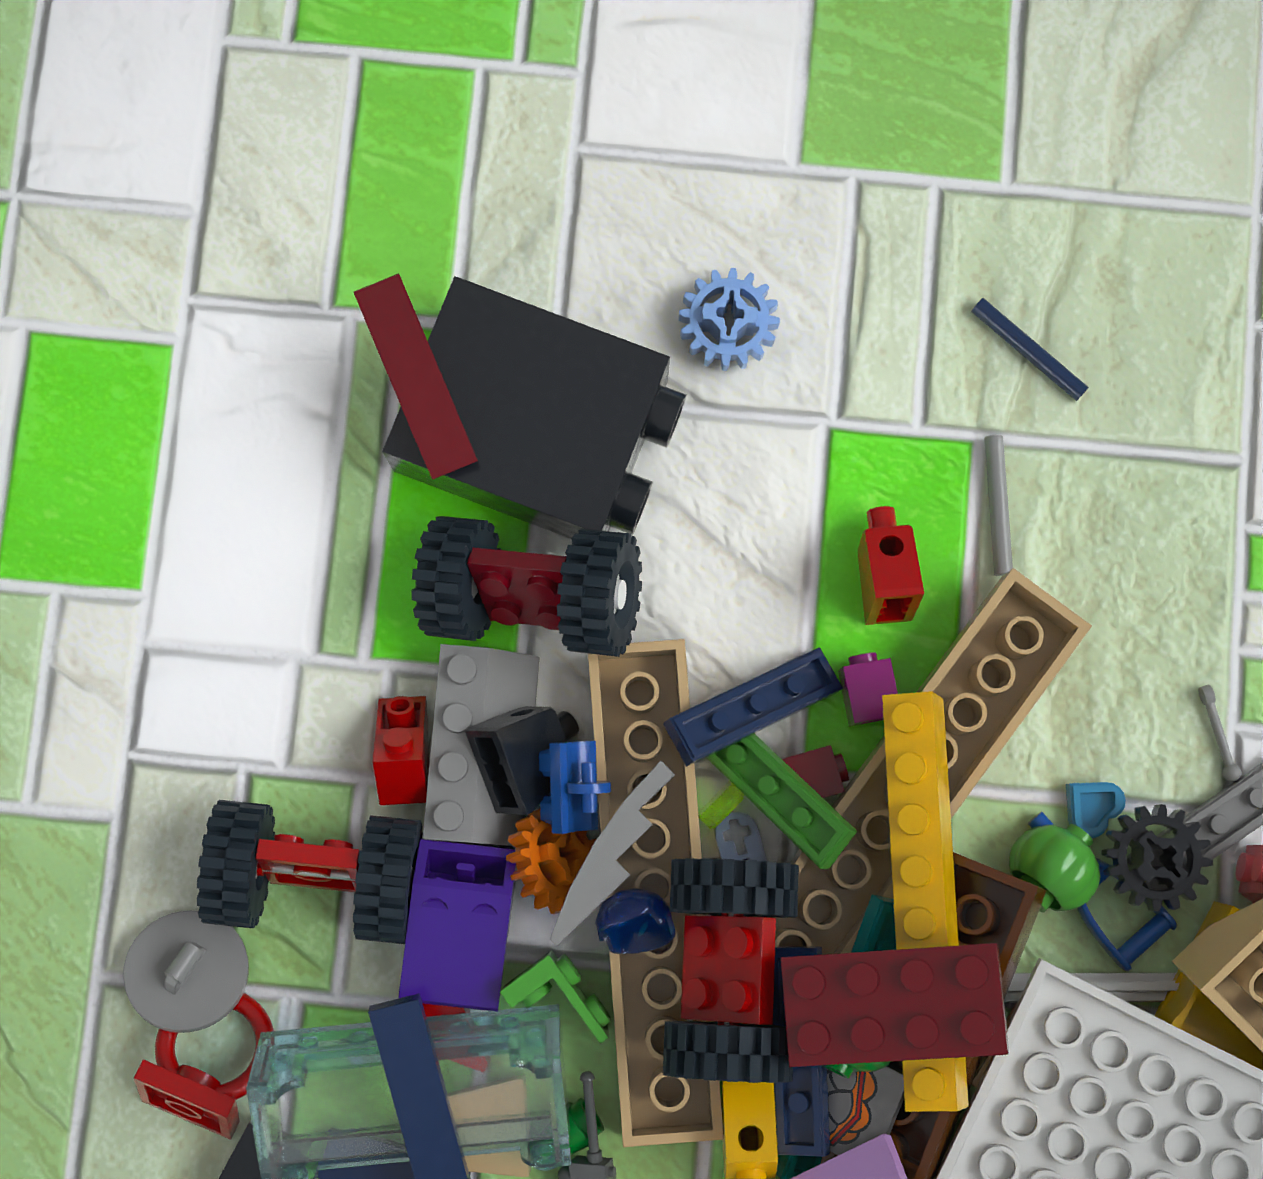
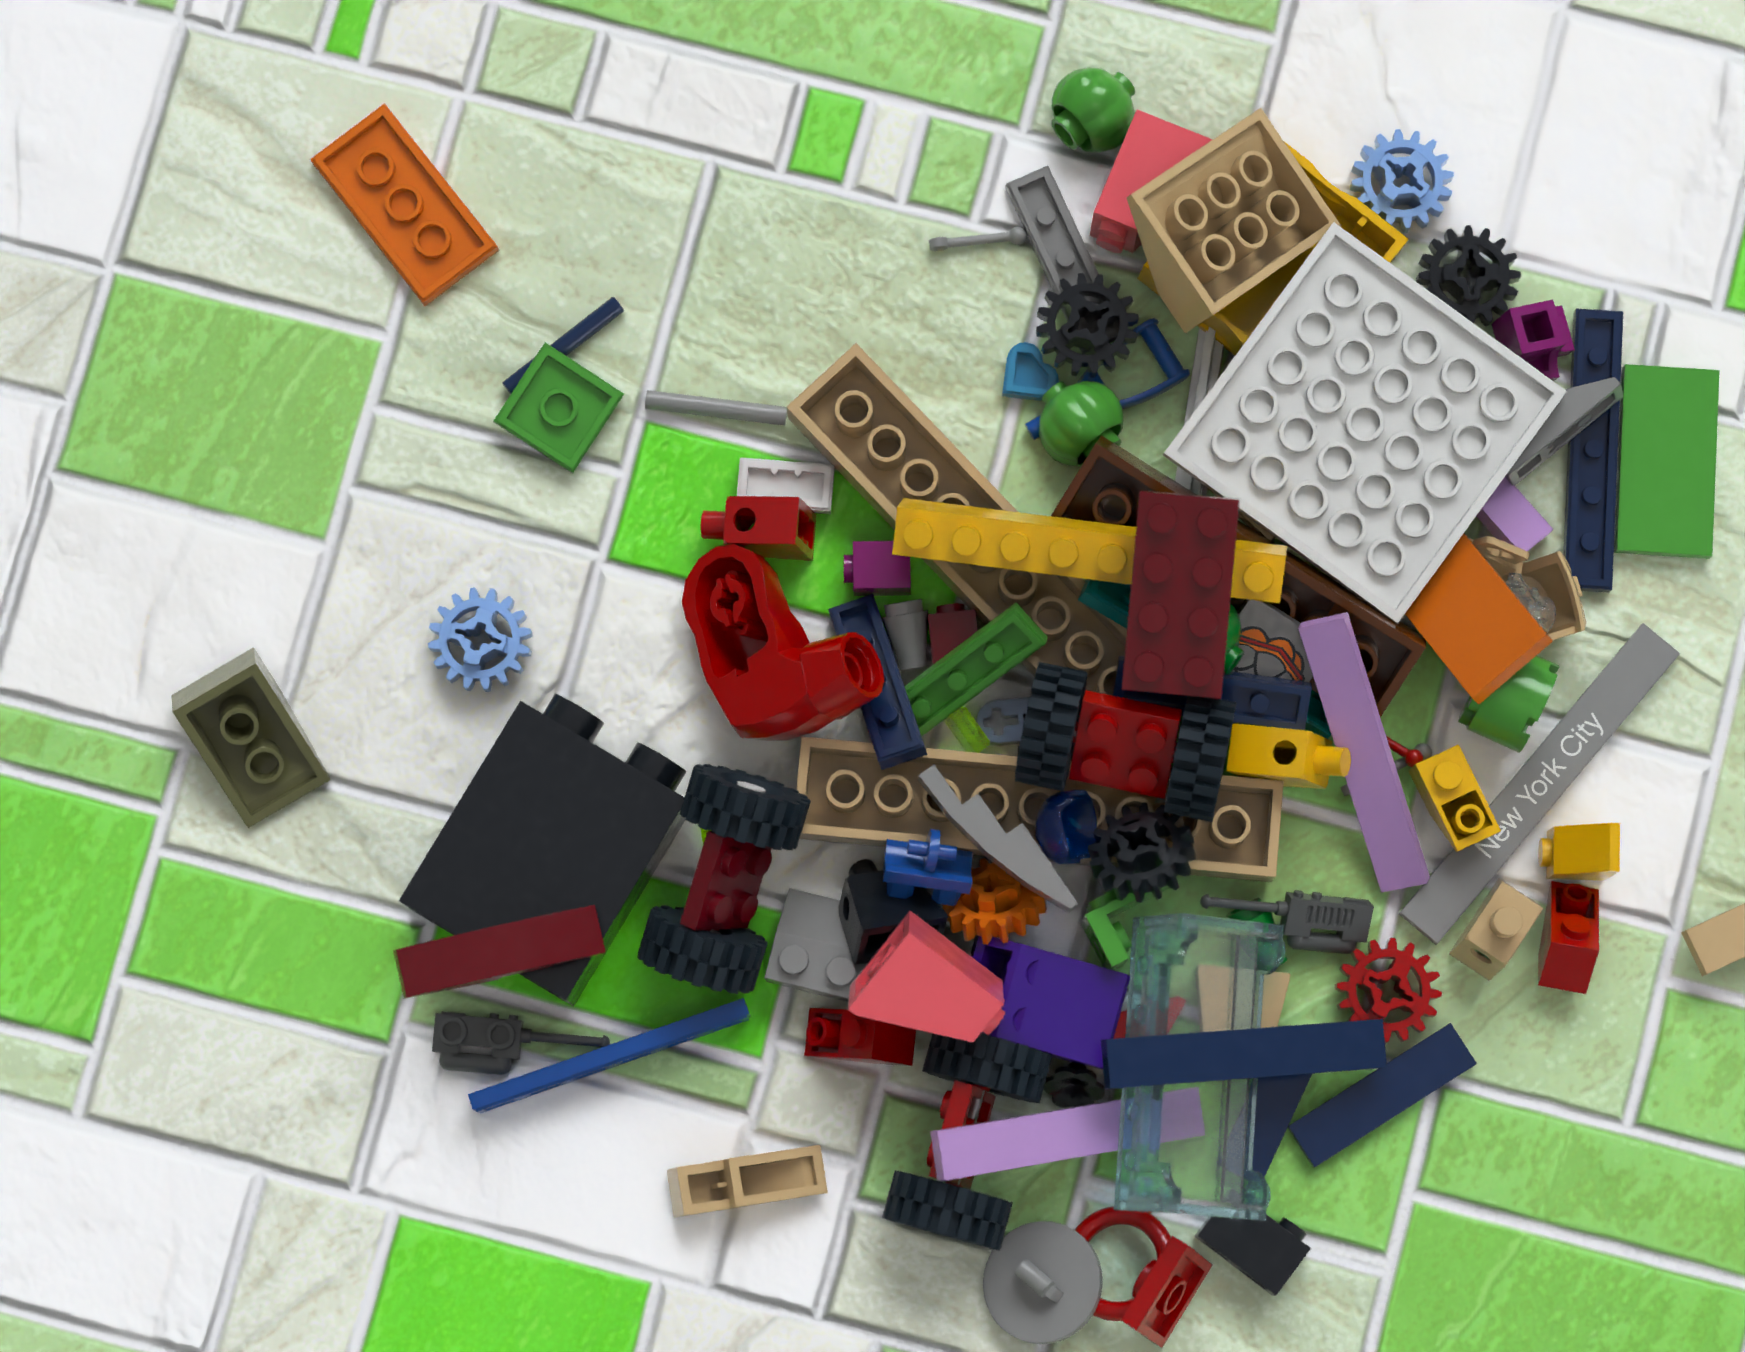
camera: 75 degrees left, 0 degrees up
none -> olive slope [171,647,331,828]
none -> orange tile [310,103,499,306]
none -> dark grey piece [432,1012,610,1075]
none -> blue tile [468,998,751,1114]
none -> bright green tile [493,342,624,474]
none -> tan slope [666,1145,828,1218]
none -> red piece [682,544,884,741]
none -> white plate [737,457,835,514]
none -> coral slope [848,911,1005,1043]
none -> light grey cone [882,599,928,670]
none -> lavender tile [930,1087,1205,1181]
none -> black plant [1044,1062,1105,1108]
none -> black gear [1088,802,1196,903]

